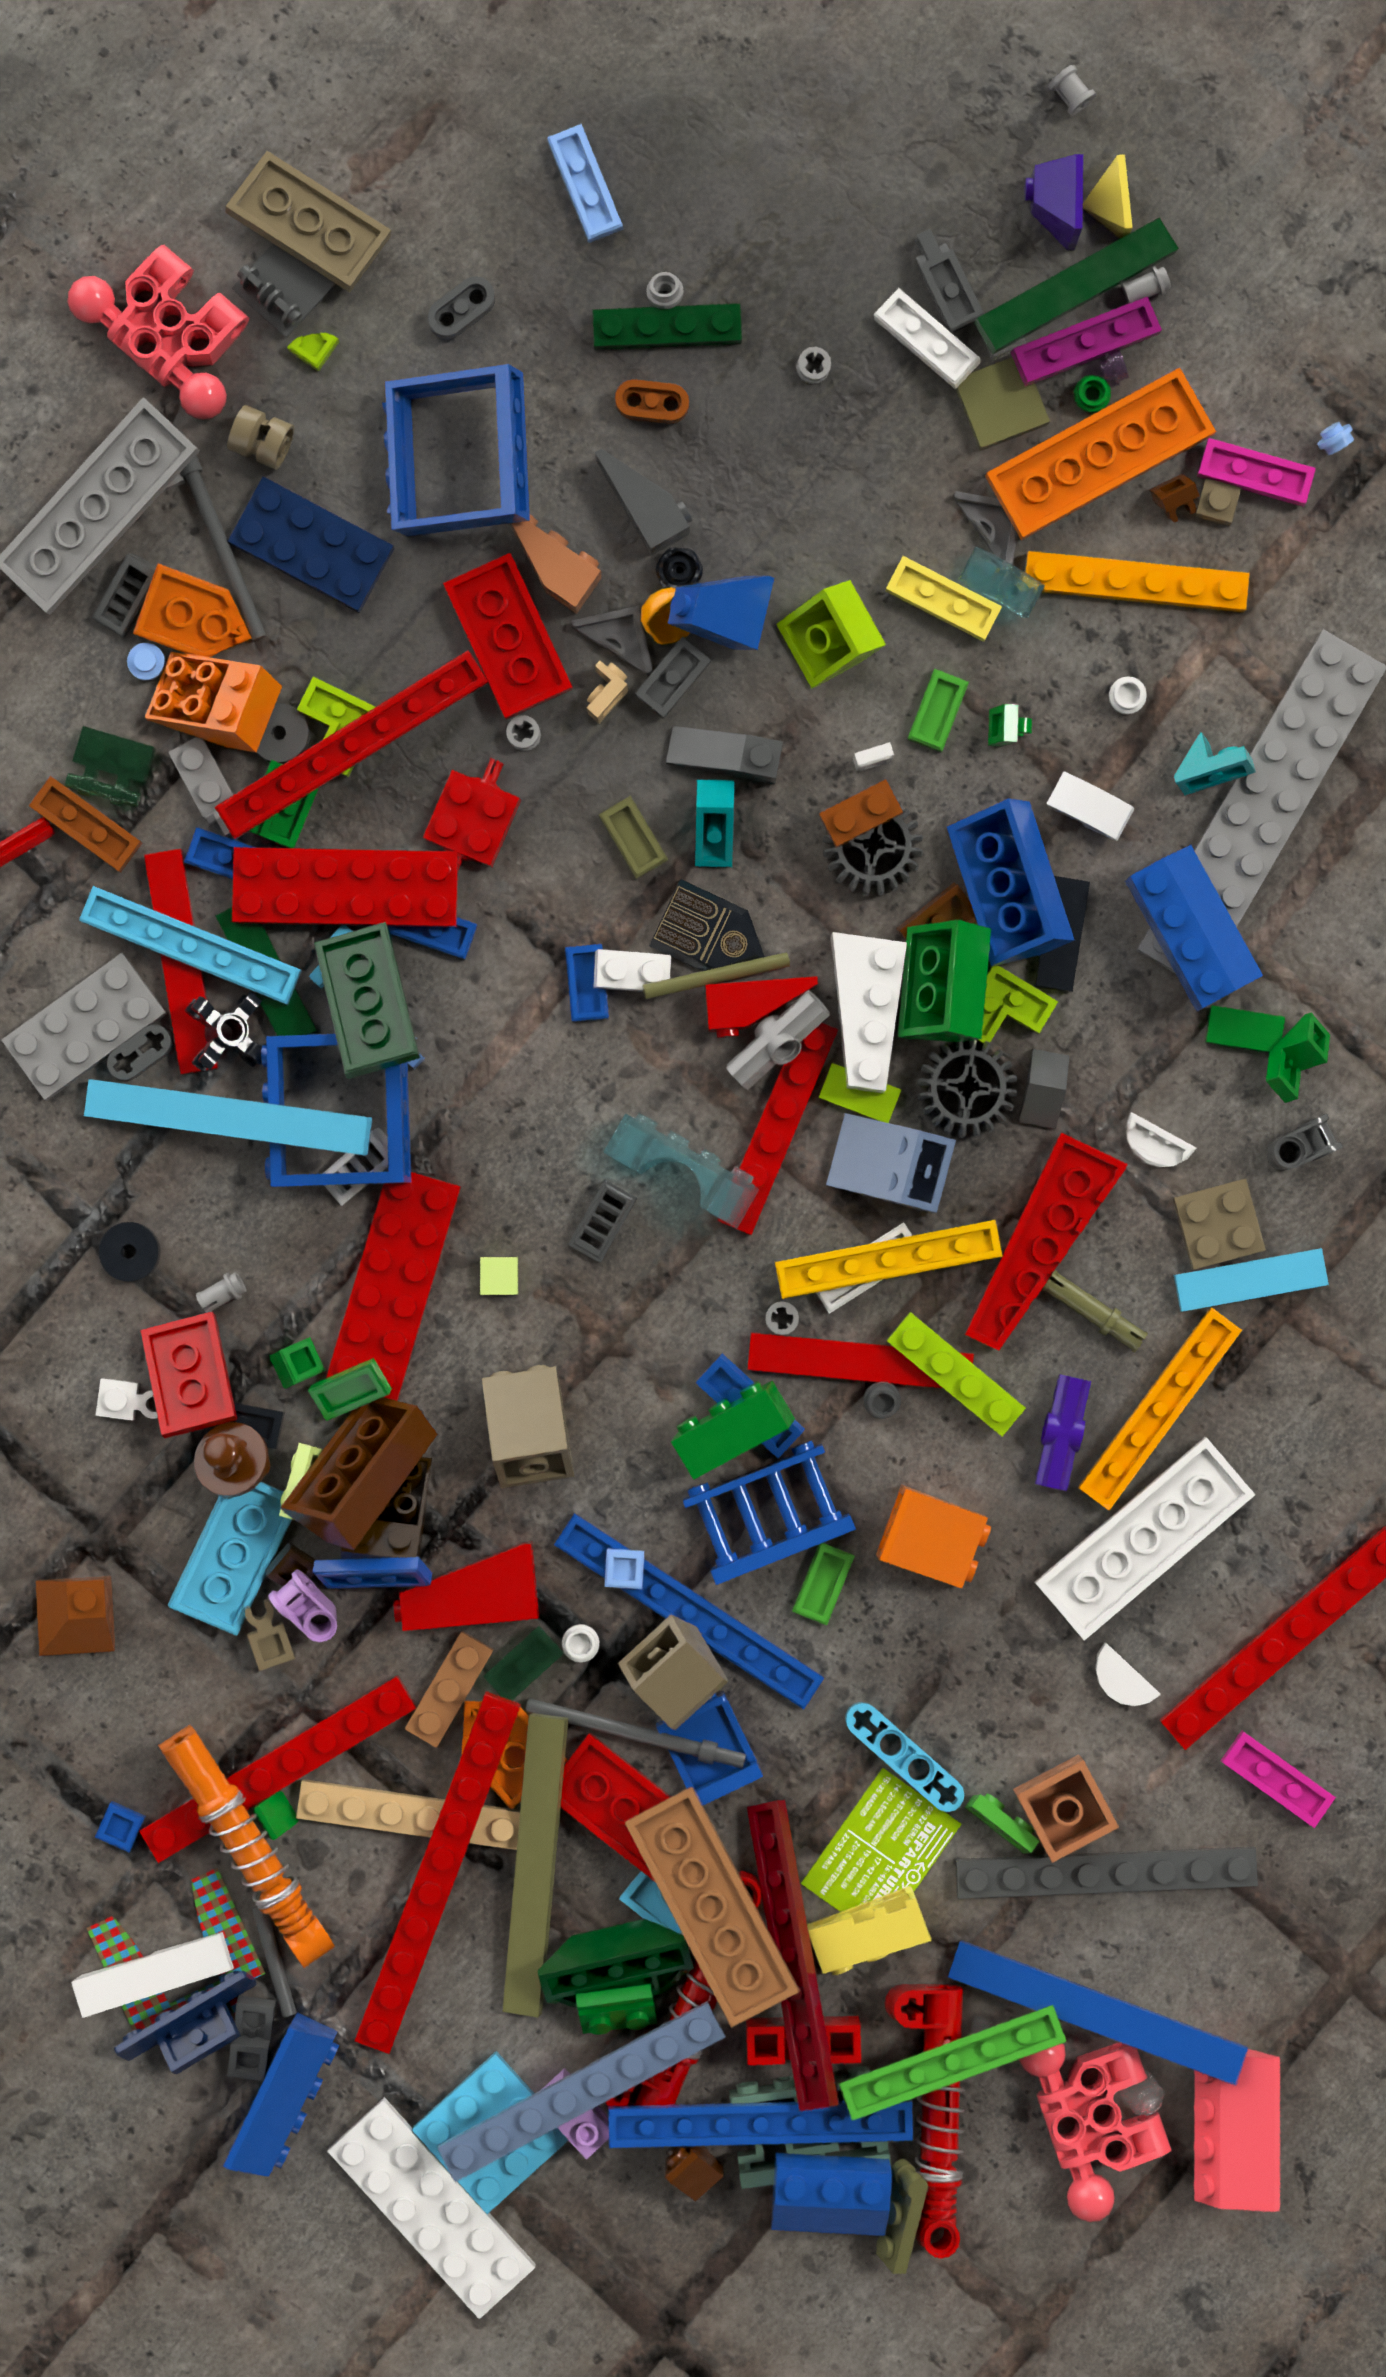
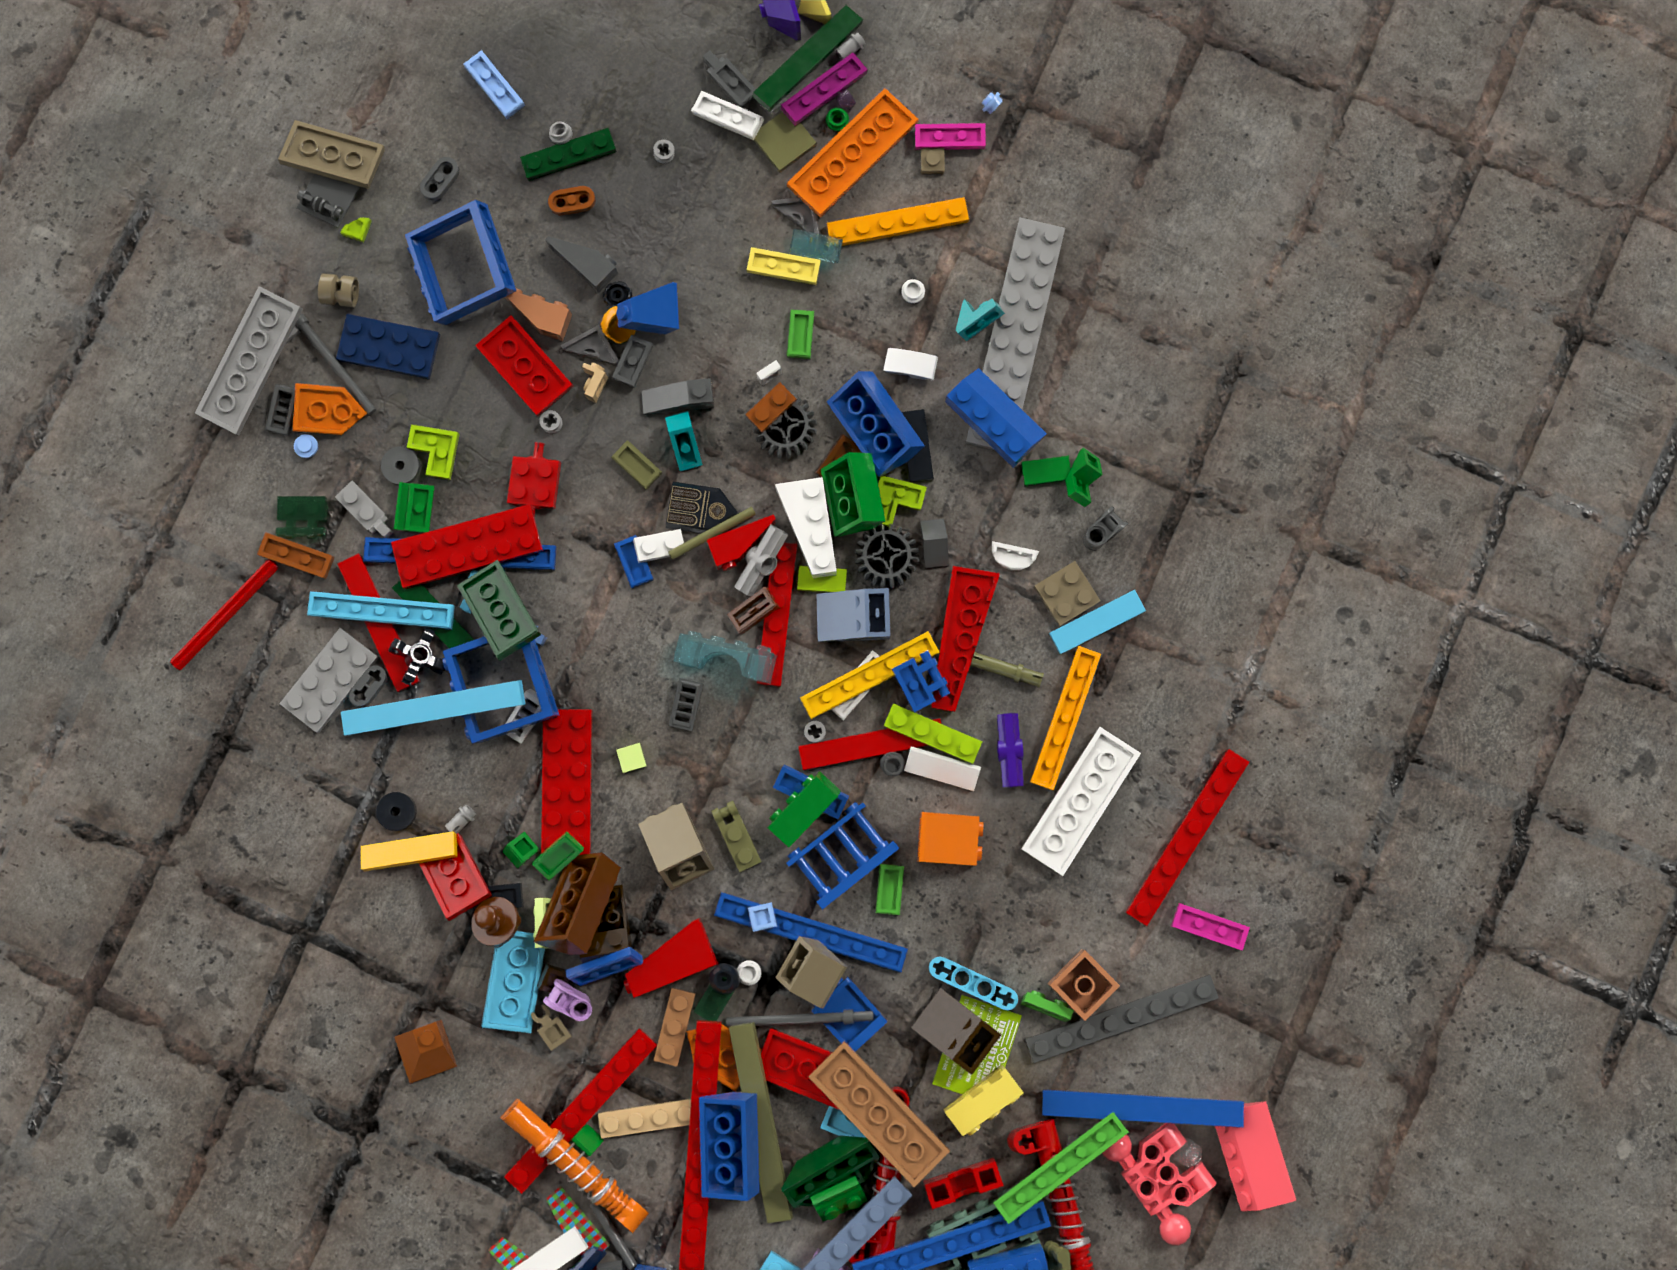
camera: 15 degrees left, 5 degrees down
coral connector [67,245,249,420] -> none
blue tile [95,1801,146,1852] -> none
white plate [96,1378,158,1421] -> none
orange slope [144,652,282,753] -> none
red tile [214,650,488,840] -> none
dark red plate [747,1800,839,2112] -> none
lime slope [776,580,886,688] -> none
green tile [988,704,1032,747] -> none
white tile [1096,1642,1161,1706] -> none
reddish brown tile [1149,473,1200,523] -> none
none -> yellow tile [361,831,457,872]
none -> blue slope [699,1092,760,1201]
none -> black plate [709,963,740,995]
none -> olive plate [711,801,762,872]
none -> reddish brown tile [727,586,779,635]
none -> blue plate [892,650,950,712]
none -> white tile [904,746,981,791]
none -> slope [911,988,1001,1075]

